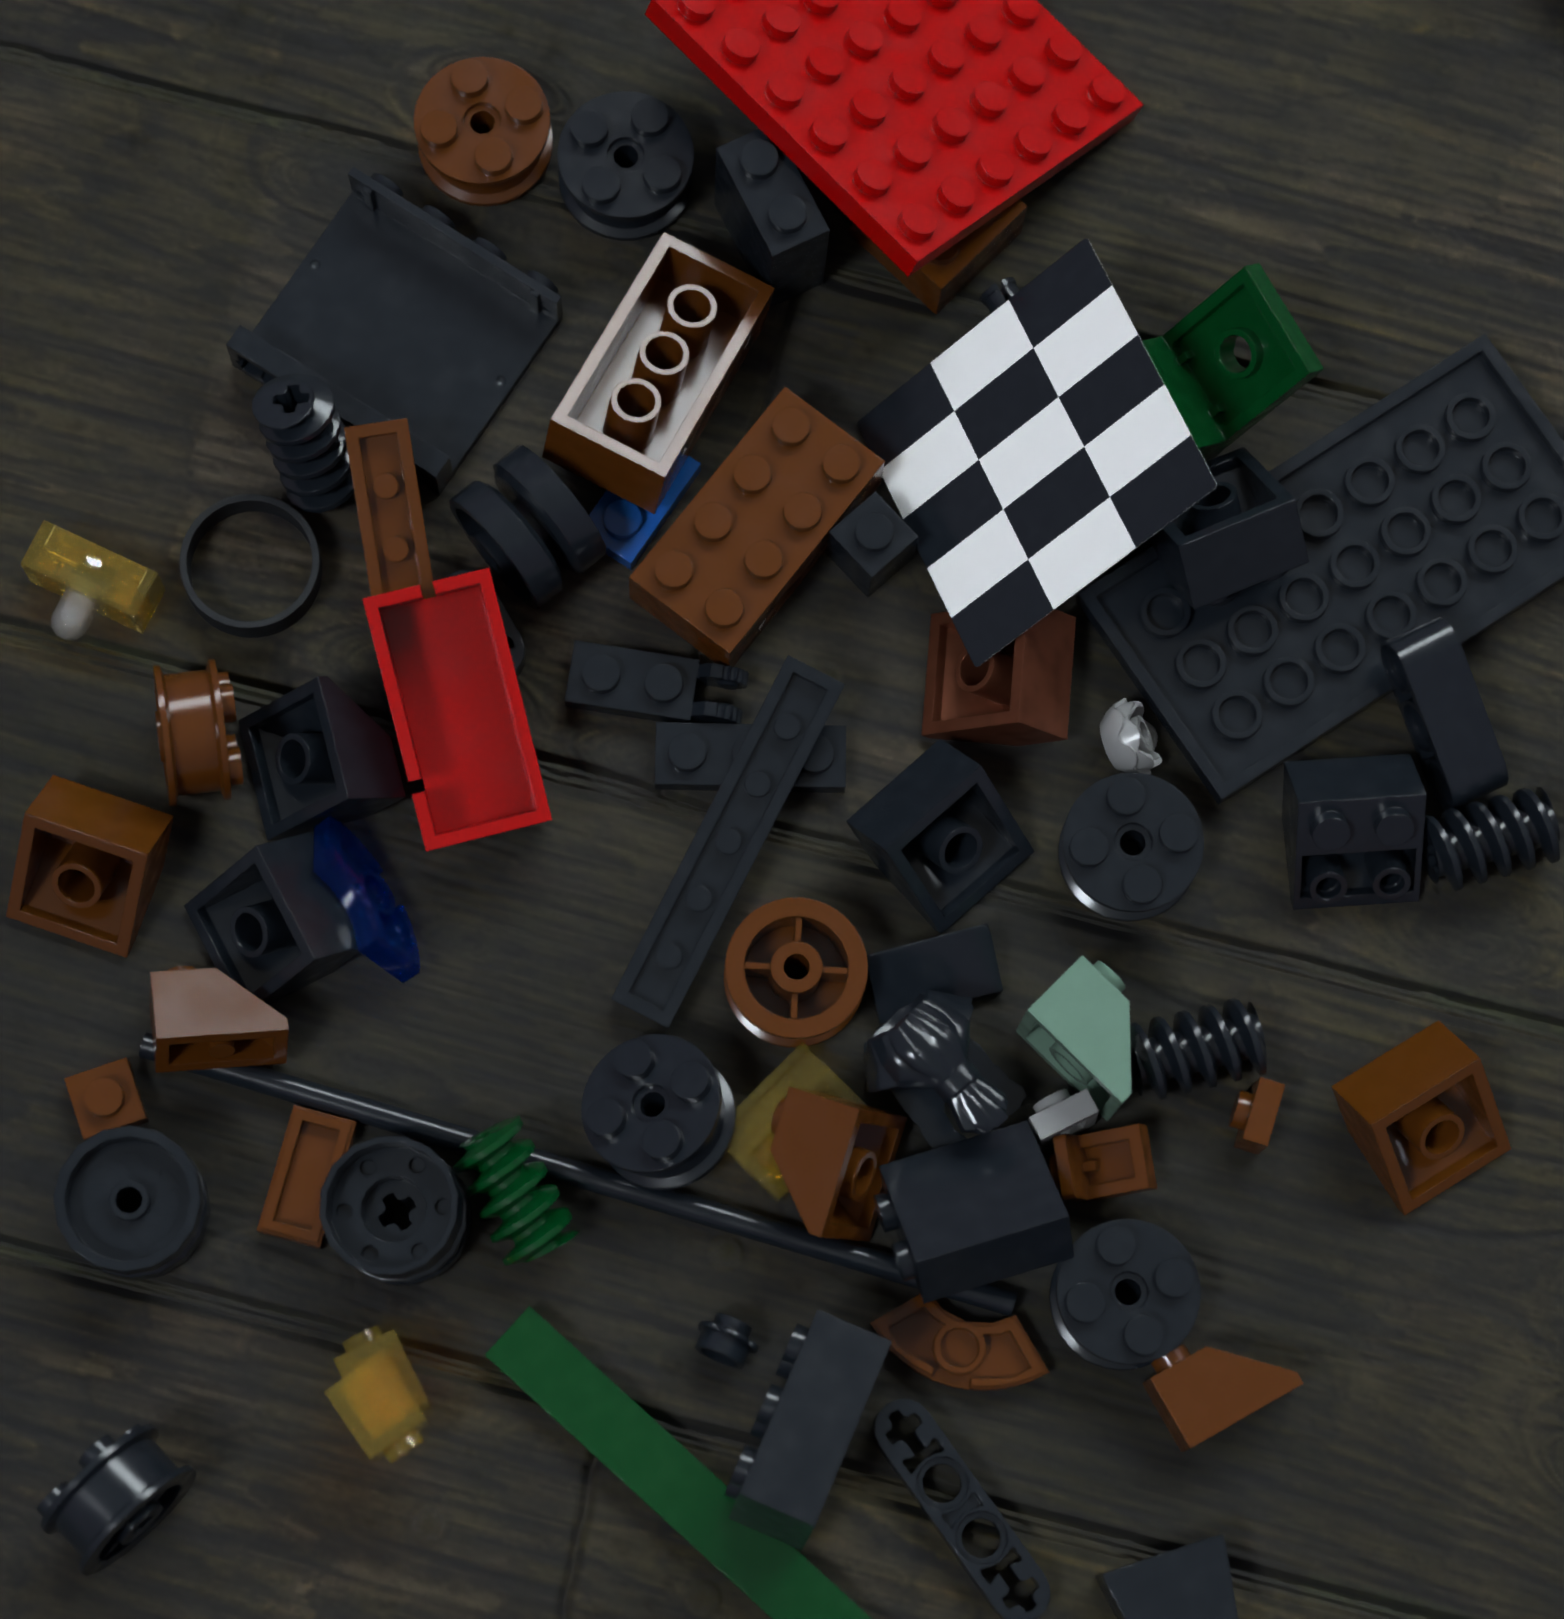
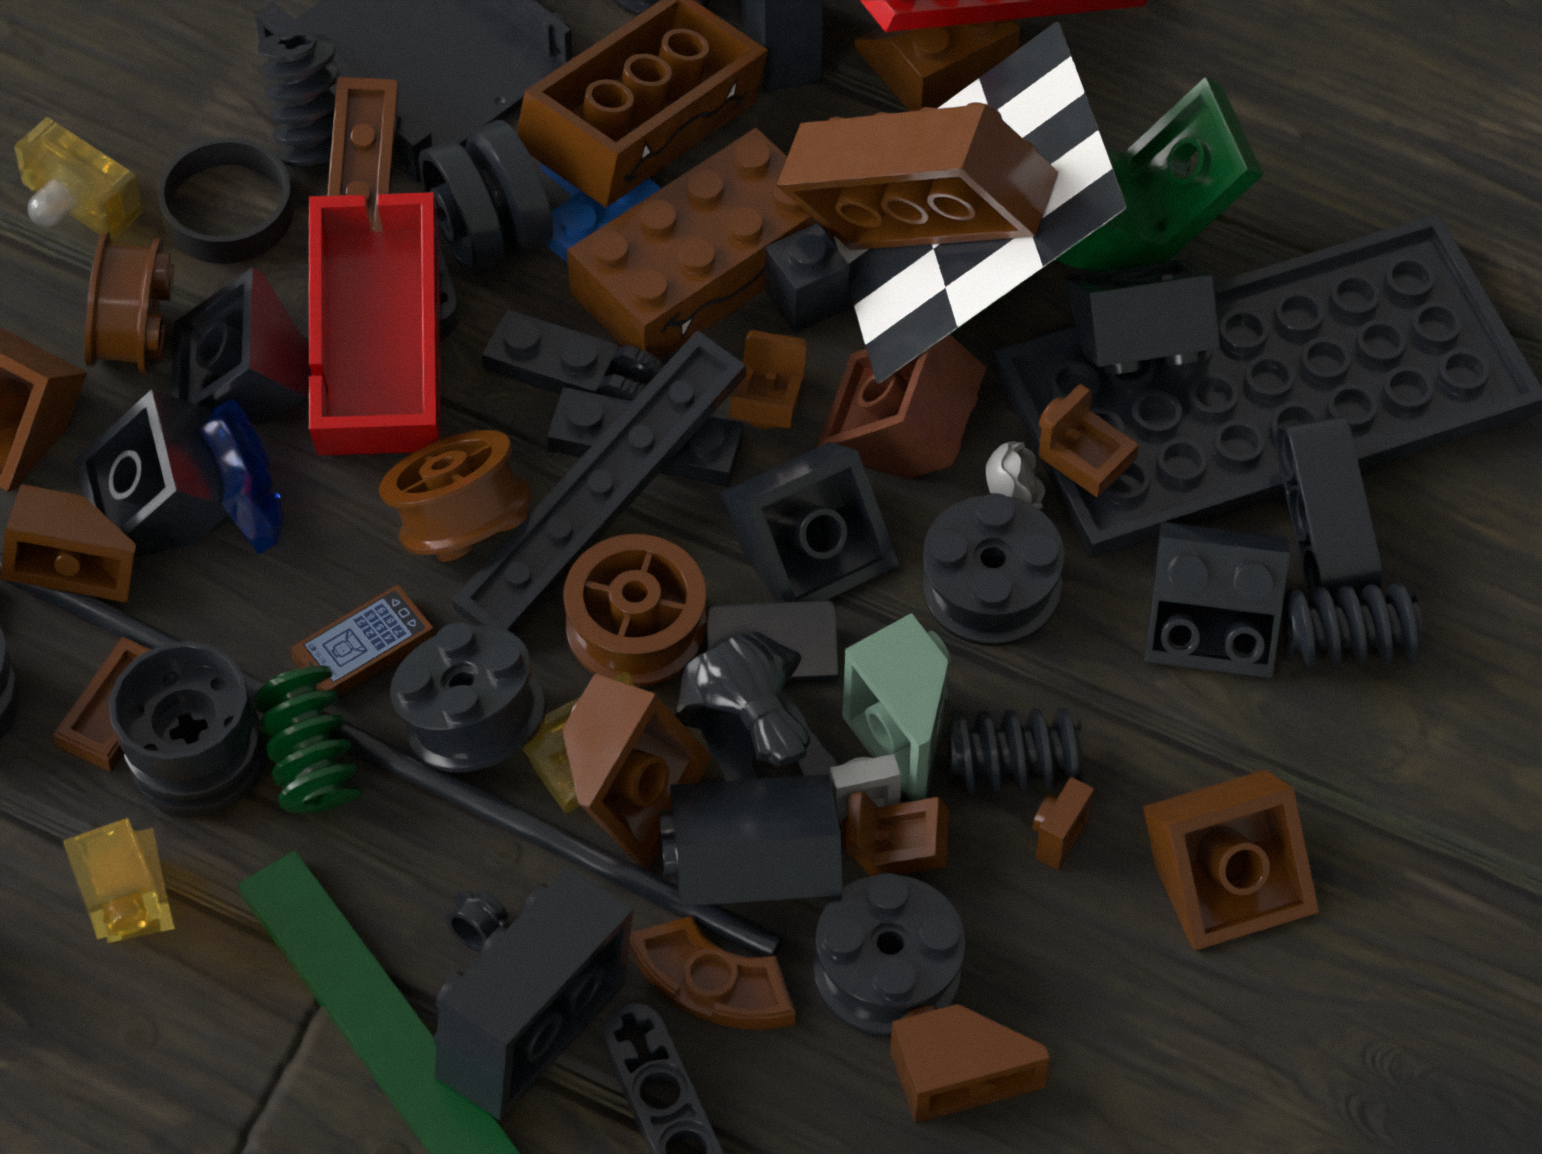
camera: 20 degrees right, 20 degrees down
none -> tile [290,584,434,697]
none -> reddish brown wheel [379,430,532,562]
none -> reddish brown bracket [729,330,808,429]
none -> reddish brown brick [776,102,1058,250]
none -> reddish brown bracket [1039,384,1139,498]

